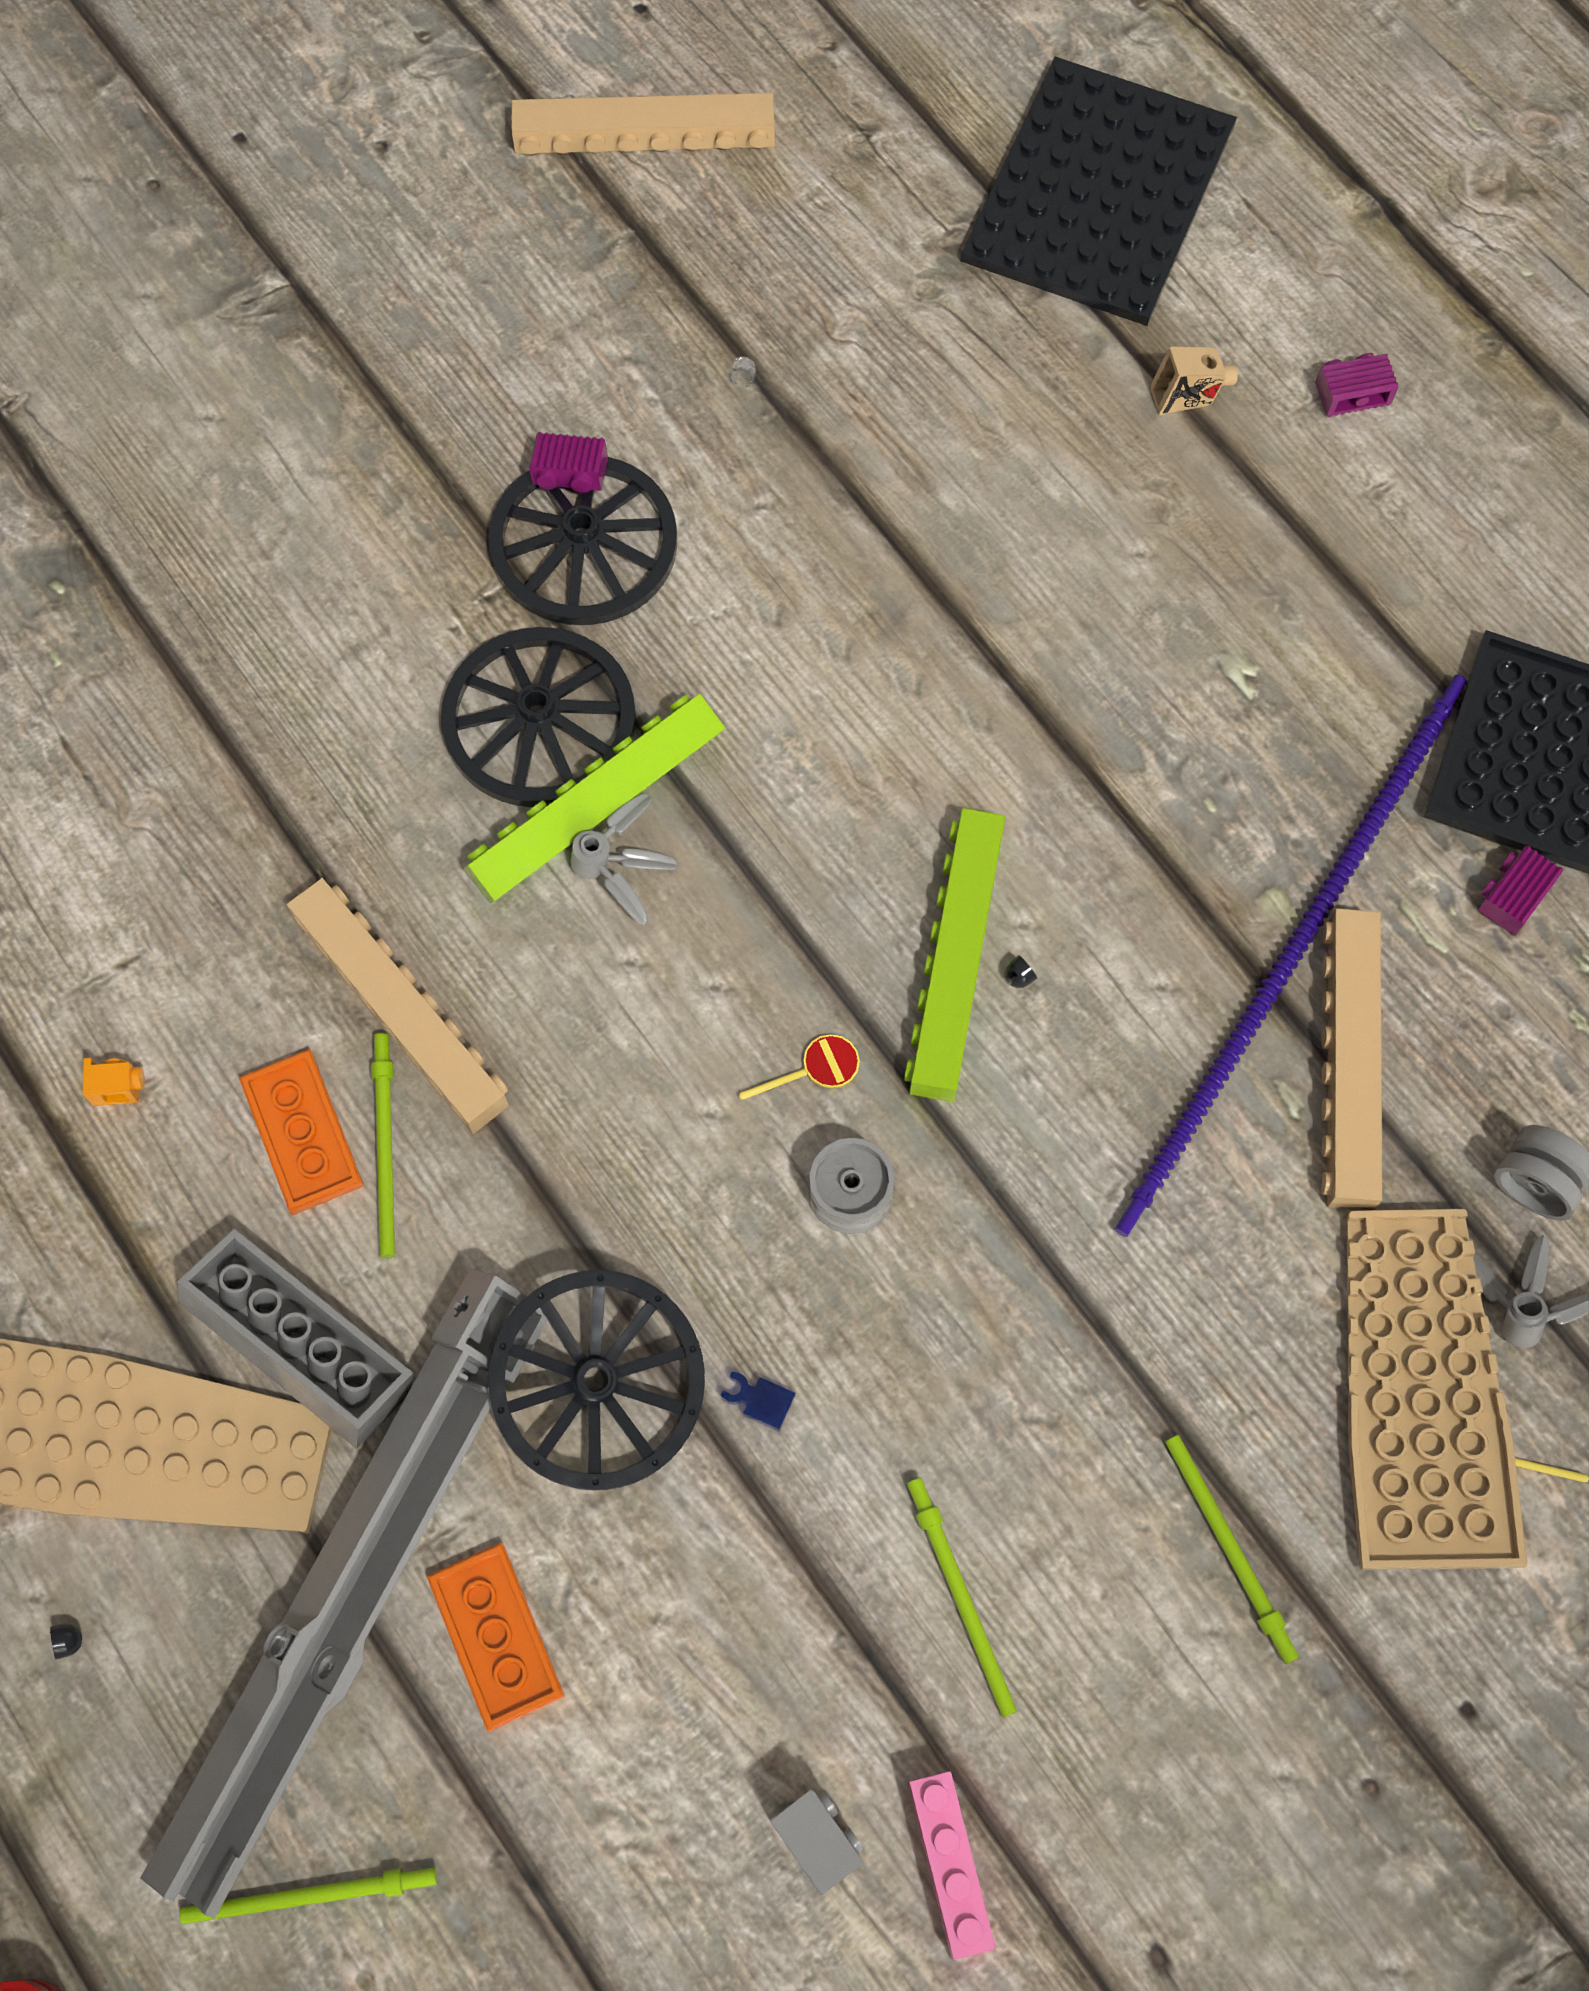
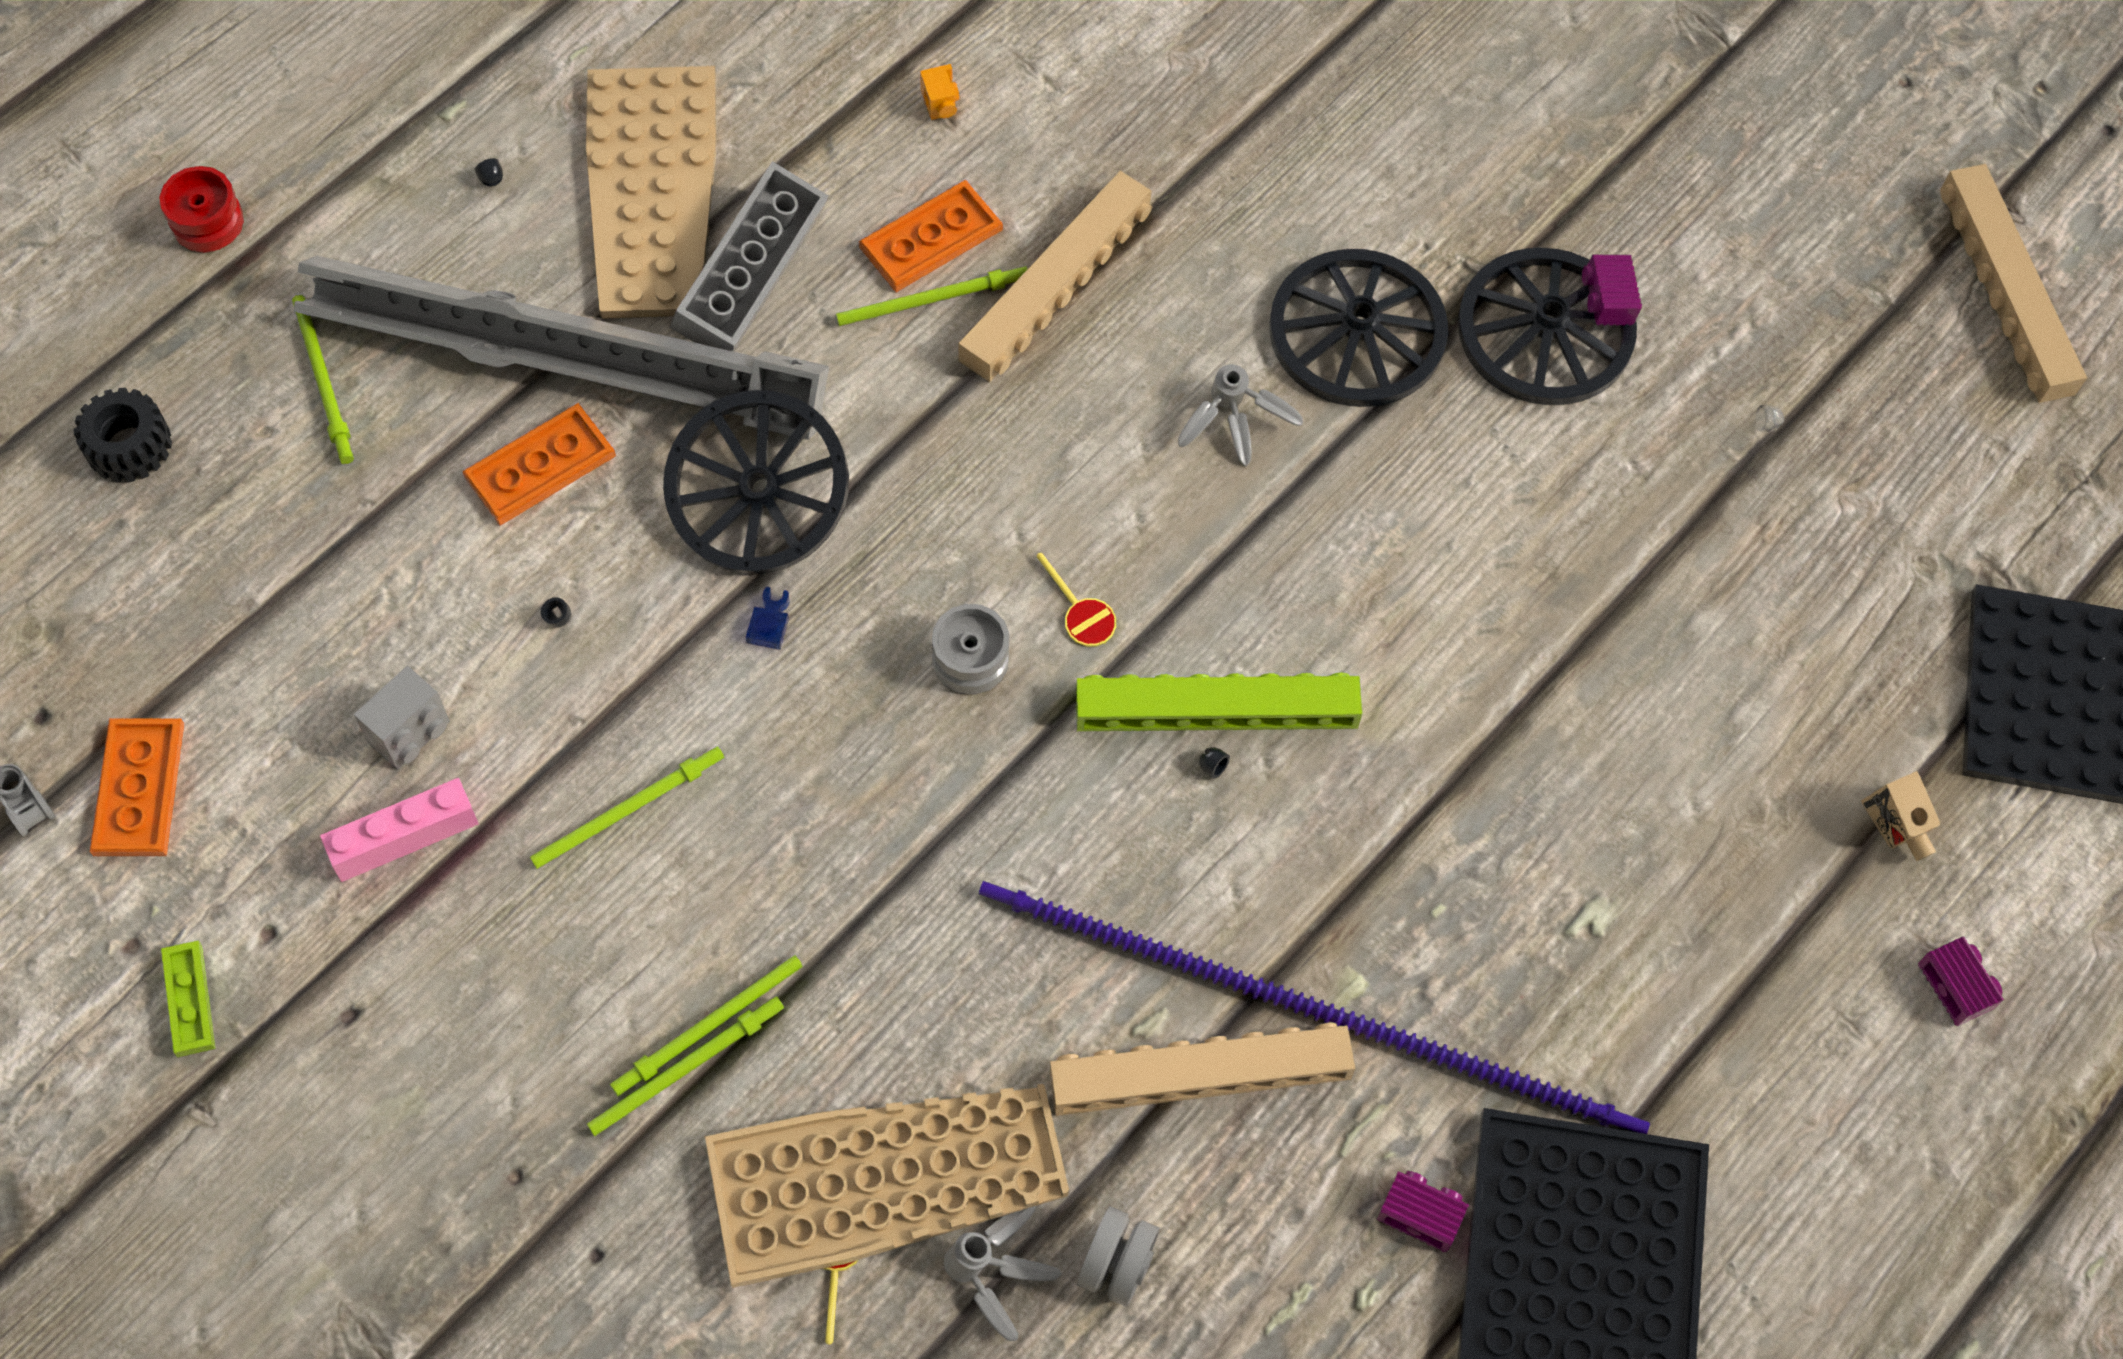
camera: 75 degrees right, 5 degrees down
lime brick [463,693,726,903] -> none
none -> black hinge [541,597,572,628]
none -> lime bar [587,996,784,1136]

